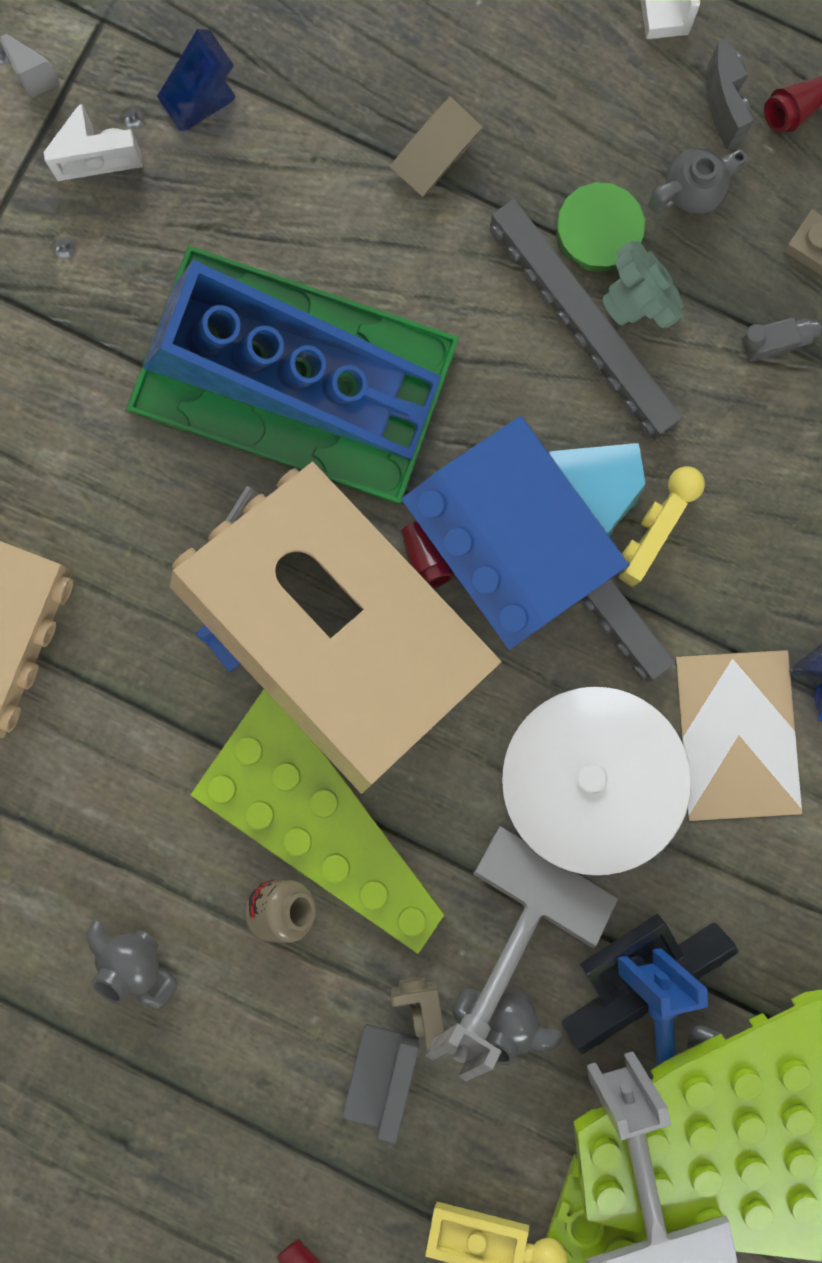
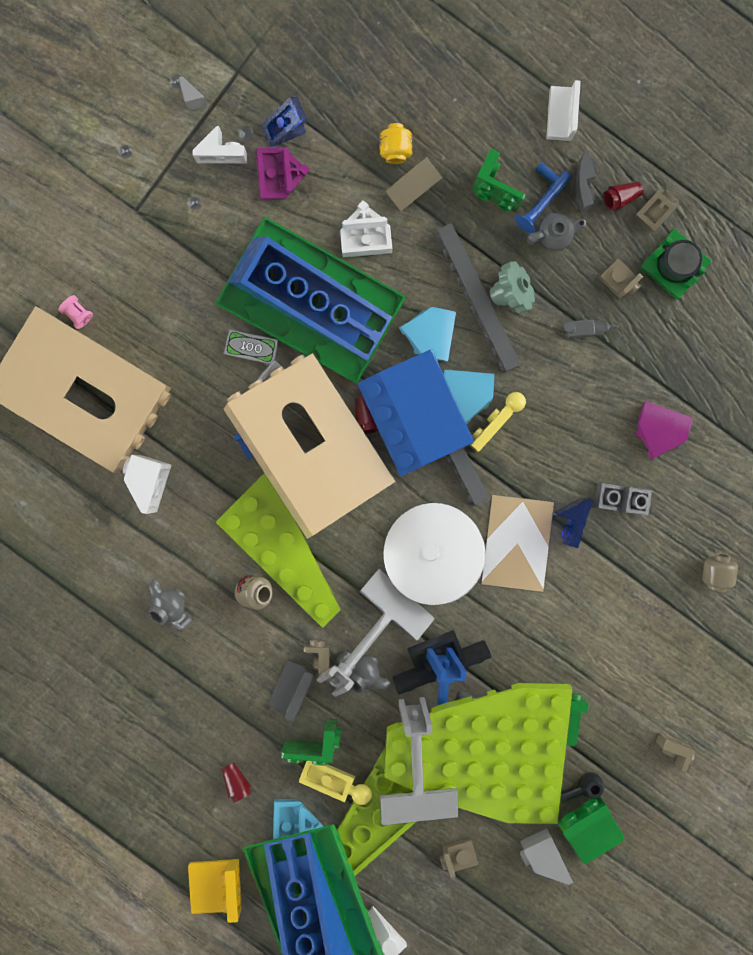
camera: 10 degrees right, 5 degrees up
bright green tile [556,182,645,273] -> none
none -> white slope [123,455,171,514]
none -> light grey tile [224,329,279,365]
none -> magenta slope [256,147,310,201]
none -> green bracket [281,718,341,766]
none -> white slope [340,201,392,257]
none -> yellow head [379,123,412,164]
none -> medium azure slope [399,307,456,362]
none -> green bracket [472,148,526,212]
none -> blue piece [514,162,572,234]

